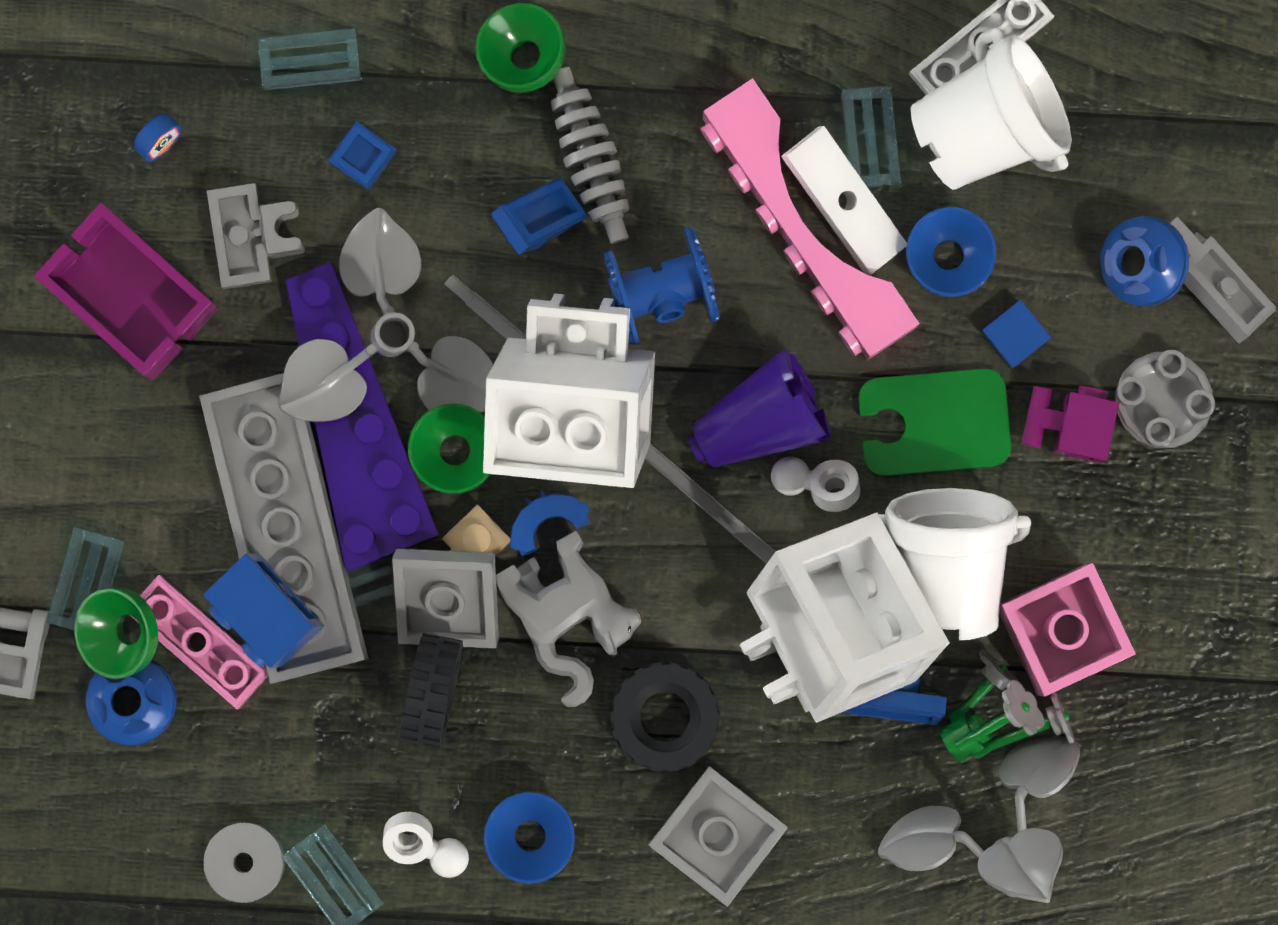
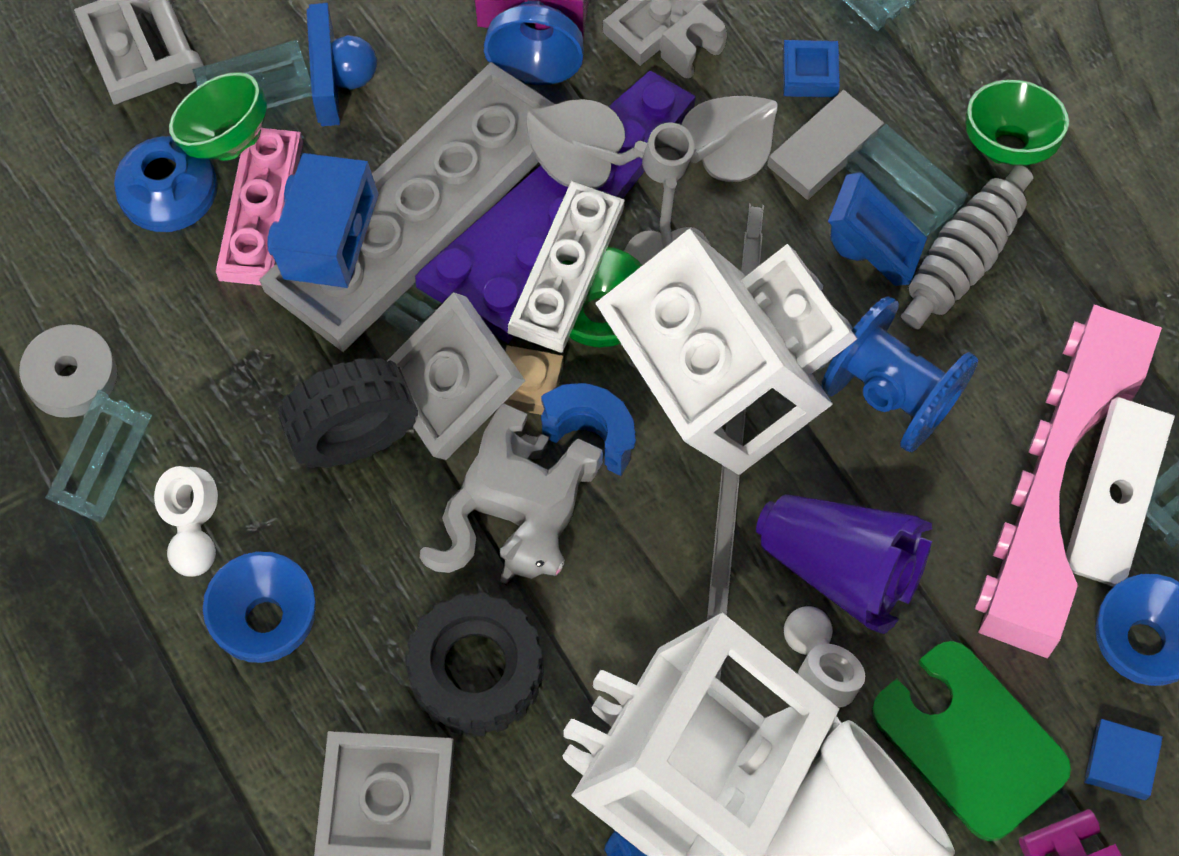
camera: 55 degrees right, 20 degrees down
none -> blue tile [307,3,377,126]
none -> blue piece [484,1,584,85]
none -> white tile [508,181,625,353]
none -> light grey tile [767,90,884,200]
none -> clear light blue tile [846,124,967,237]

